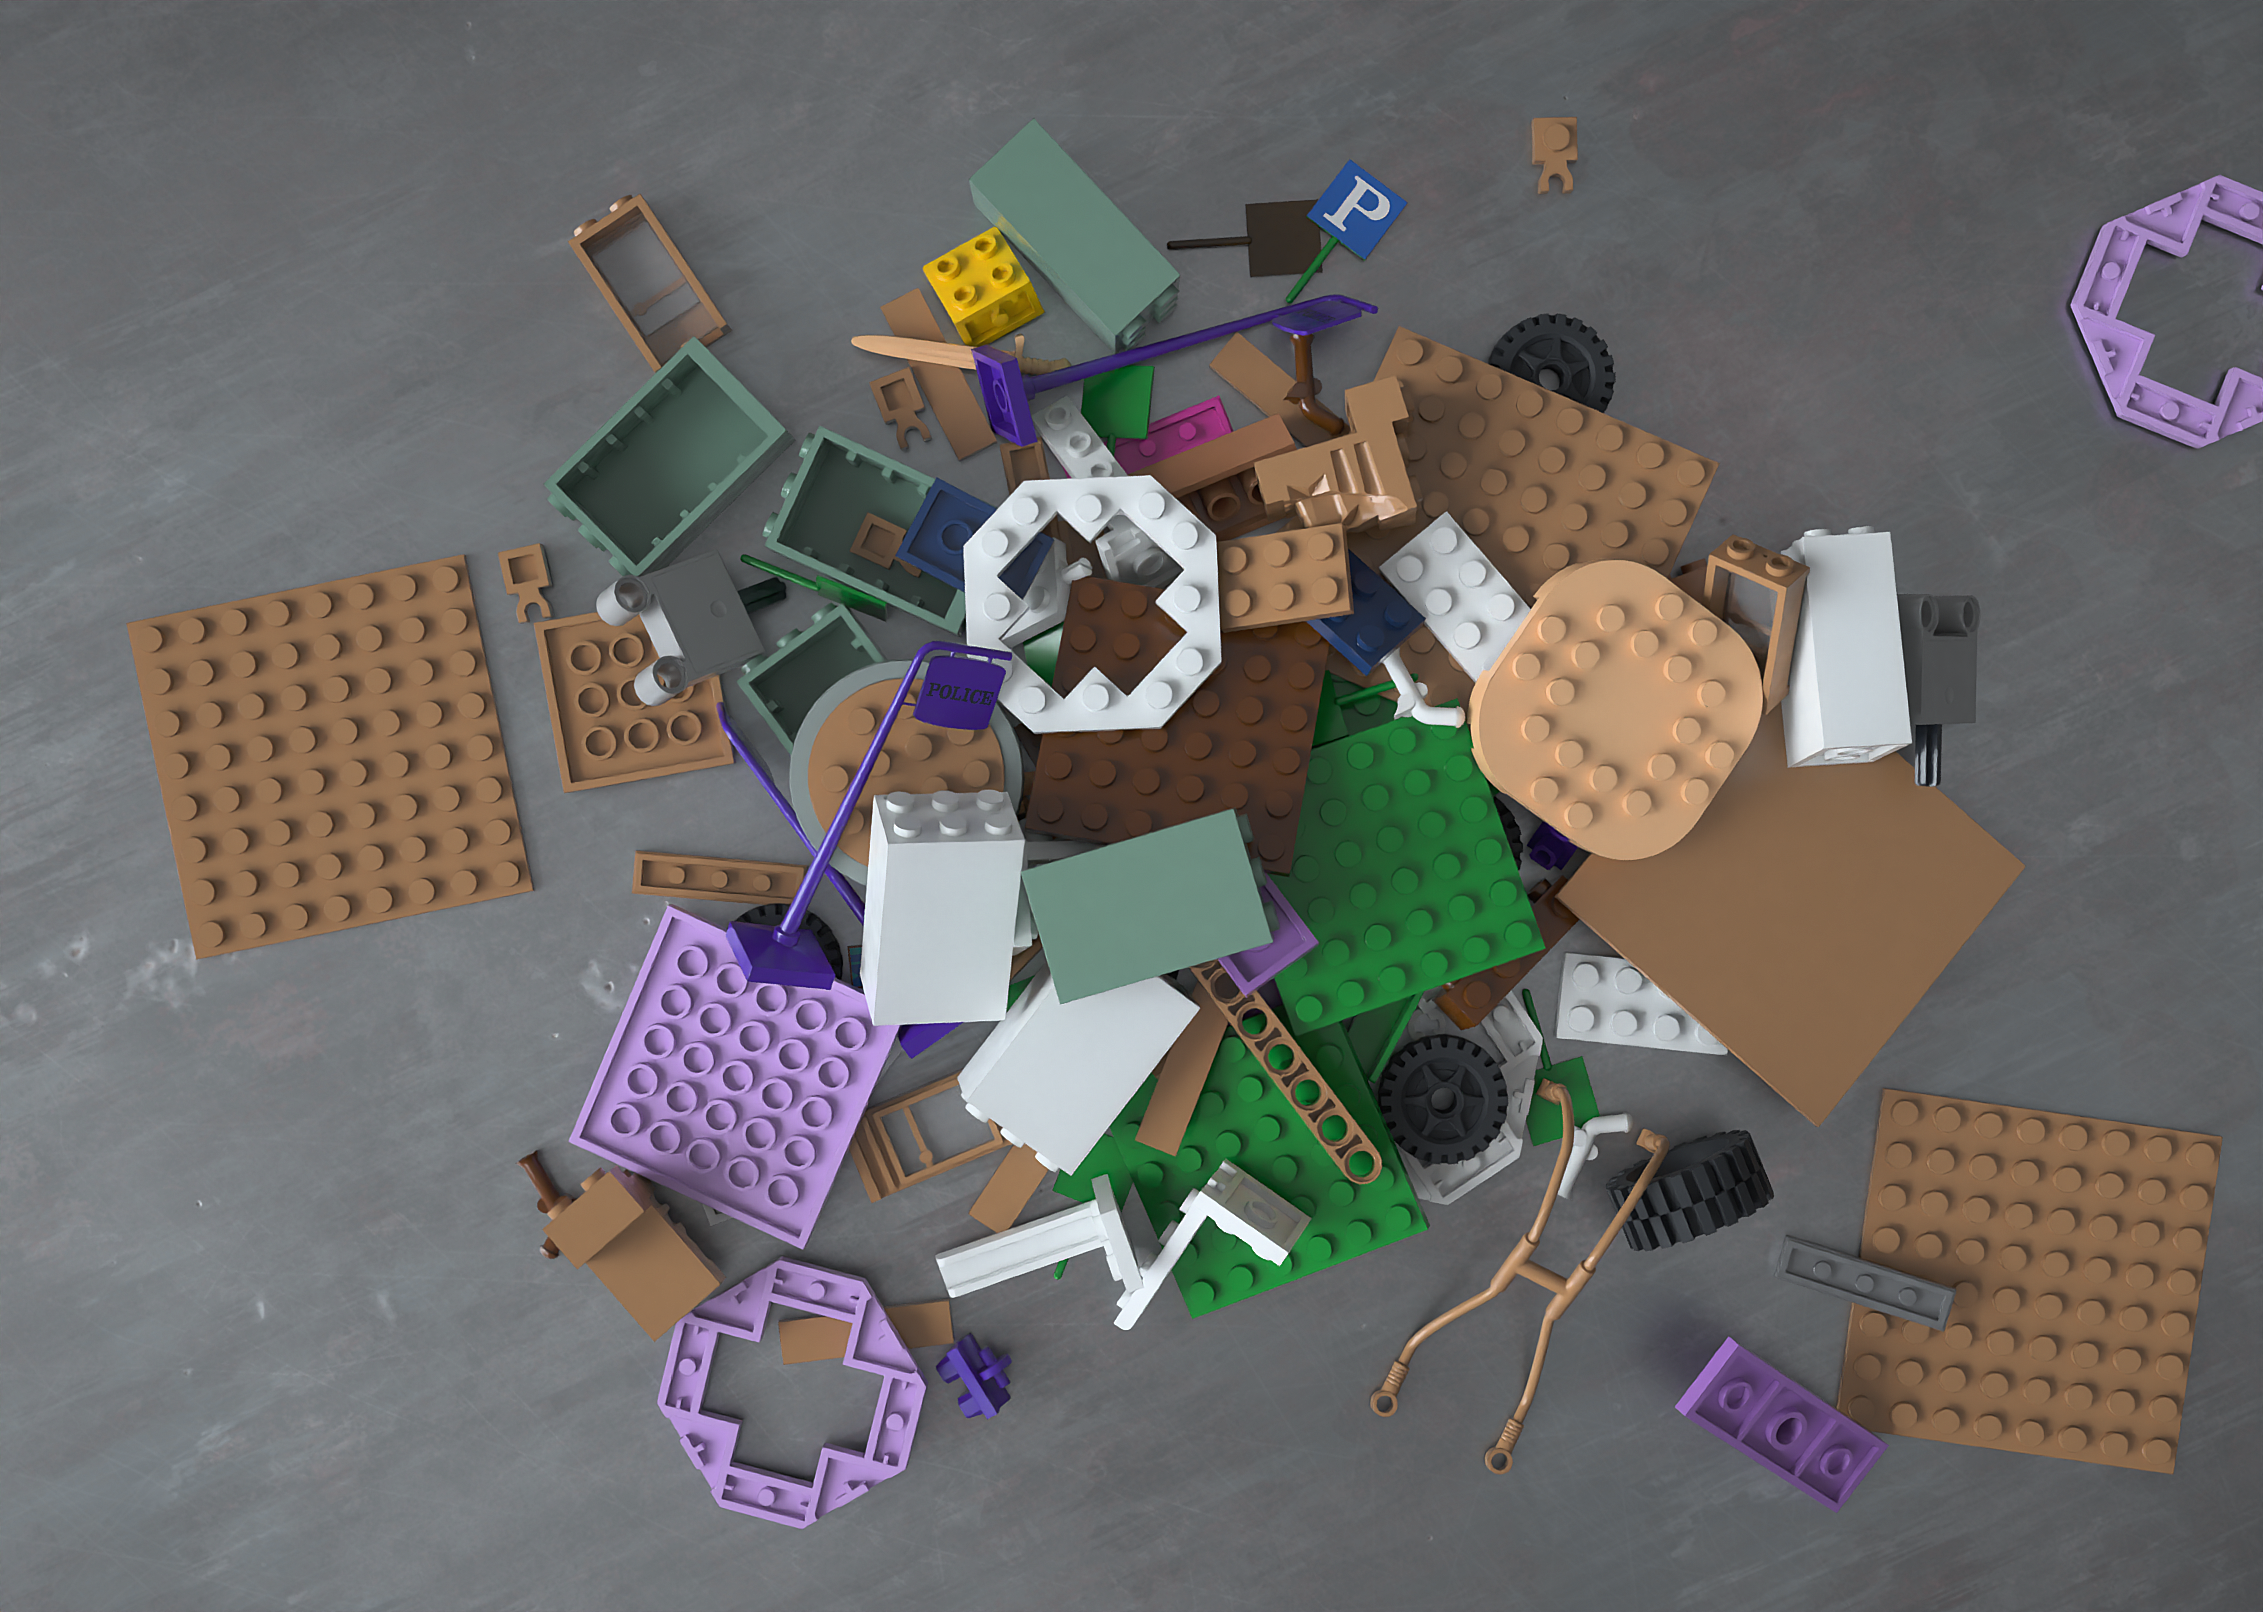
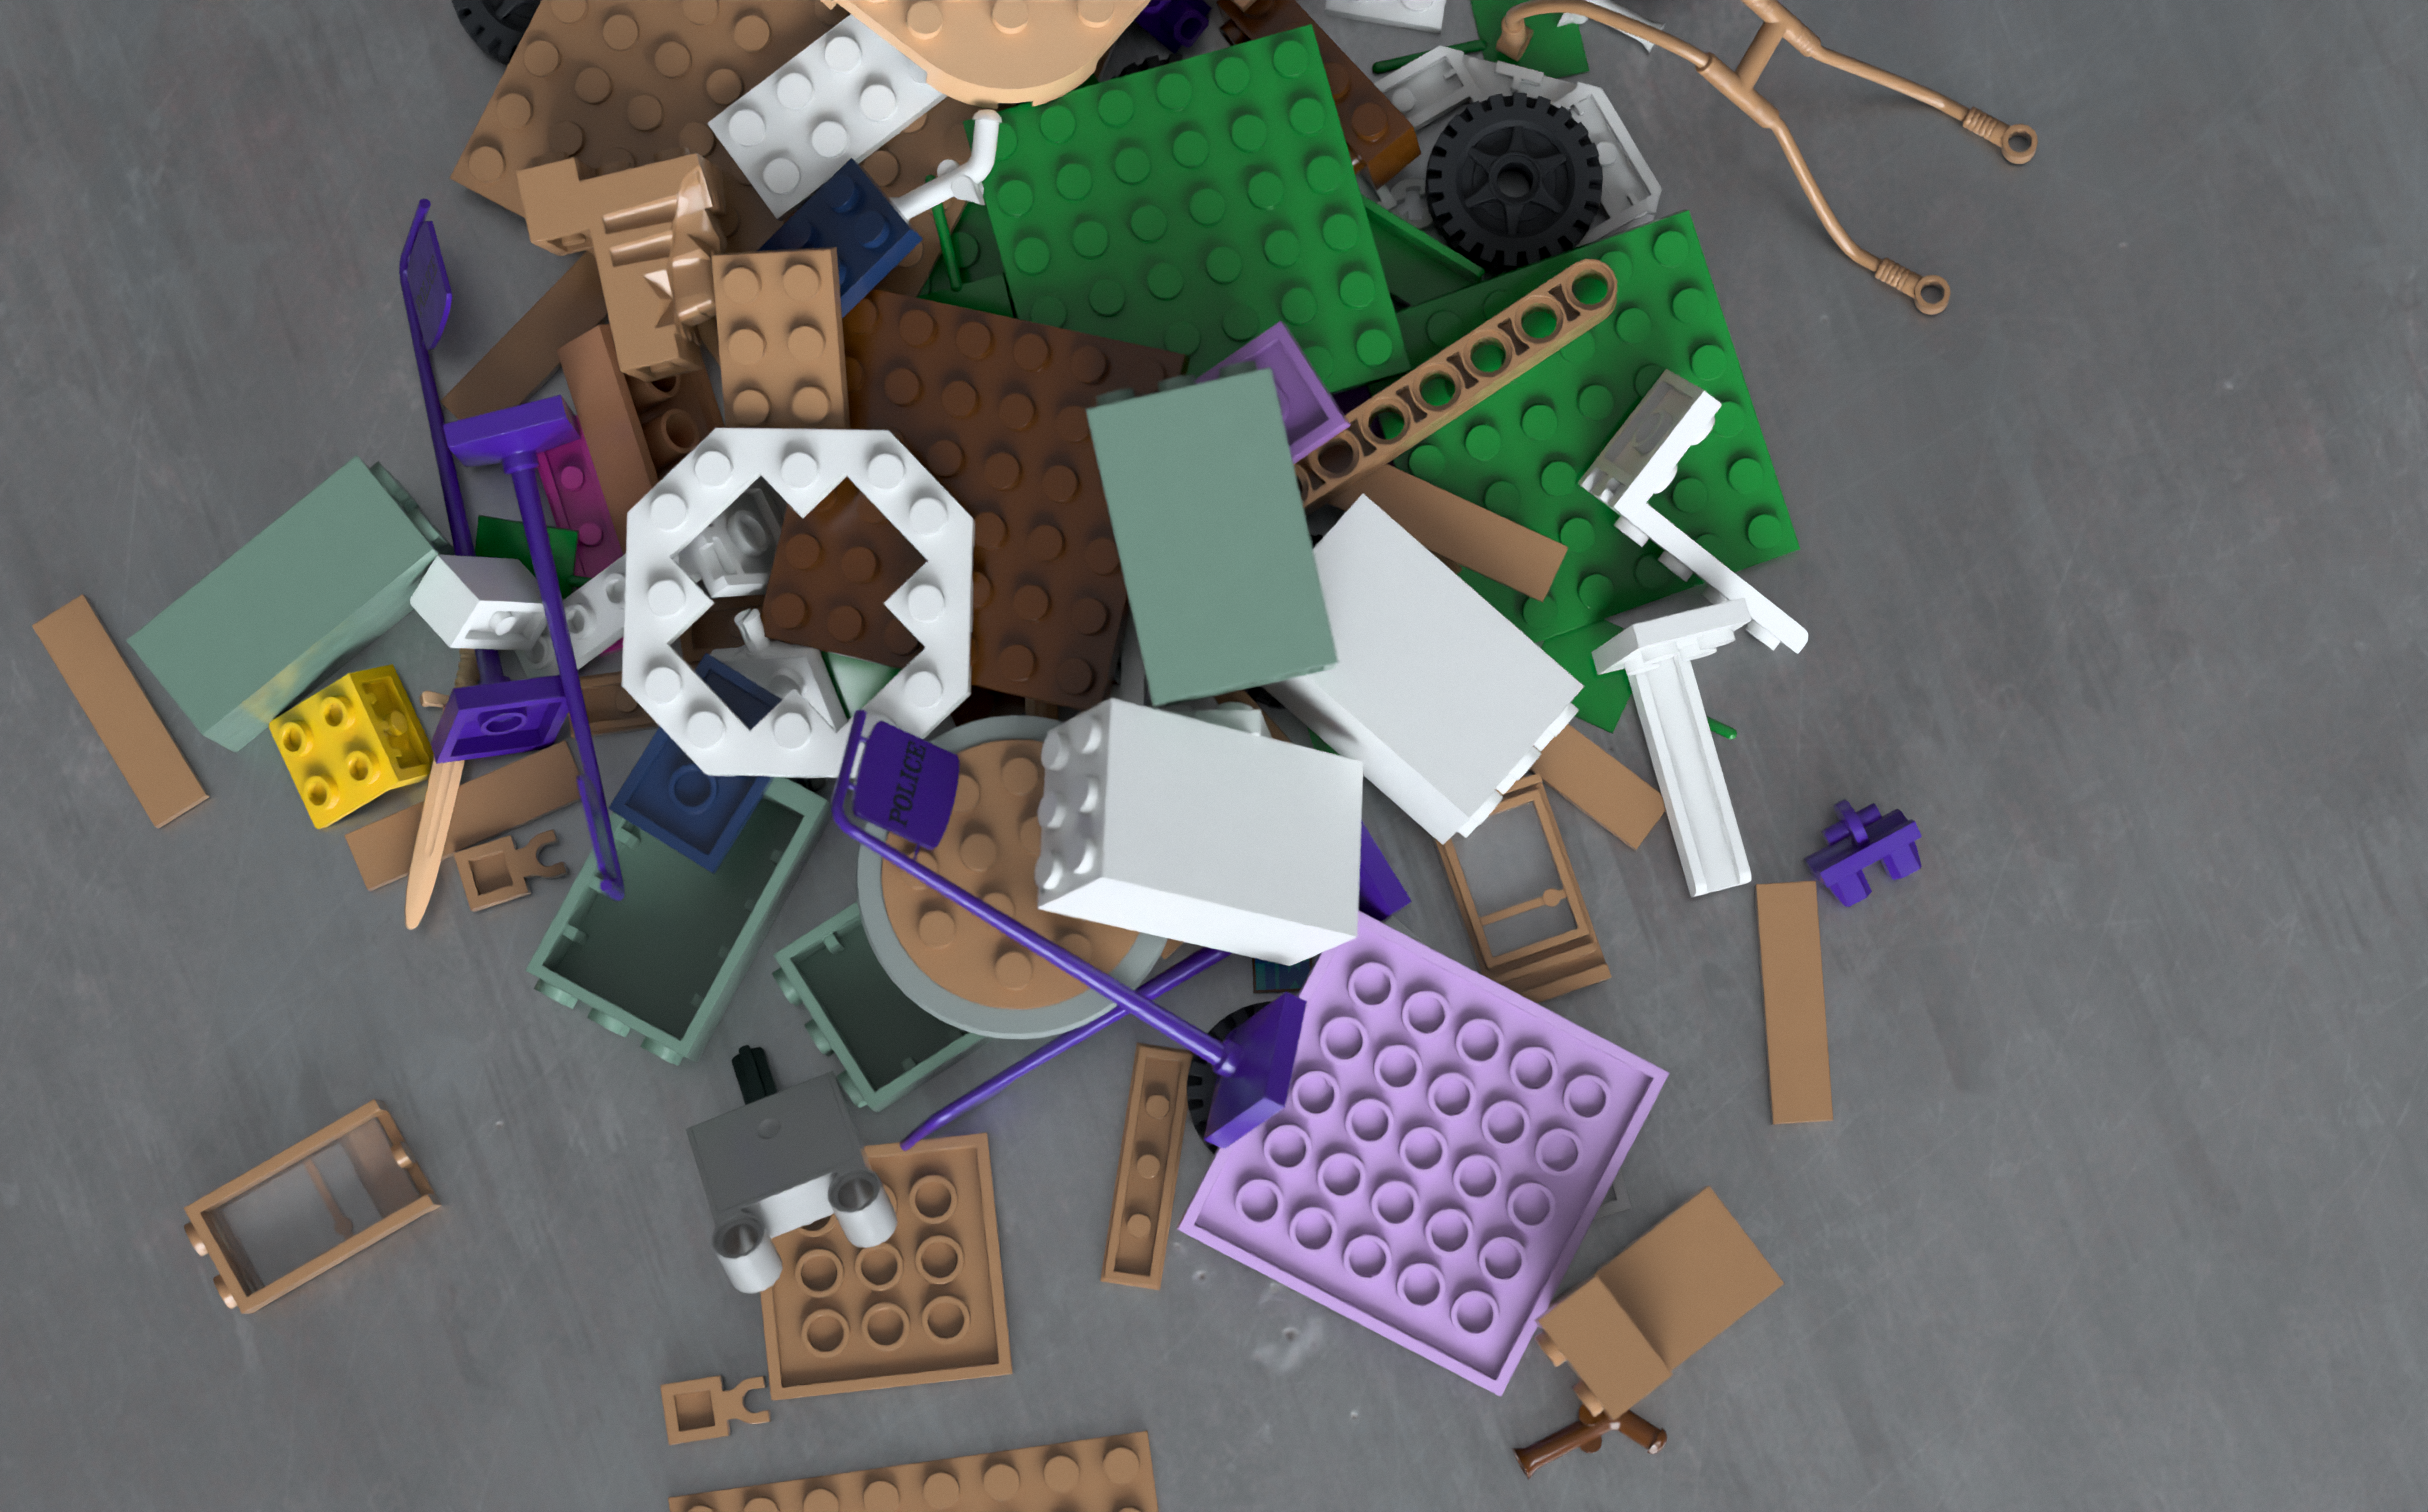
camera: 85 degrees left, 5 degrees down
sand green container [544,336,796,577] -> none
lavender plate [657,1256,928,1529] -> none
green piece [740,554,888,622] -> none
medium nougat plate [850,512,922,578] -> none
dark brown piece [1167,199,1323,277] -> none
reddish brown piece [1283,334,1345,437] -> none
blue piece [1286,159,1408,304] -> none
none -> medium nougat tile [32,594,210,828]
none -> white panel [410,555,547,651]
none -> dark purple piece [443,395,625,901]

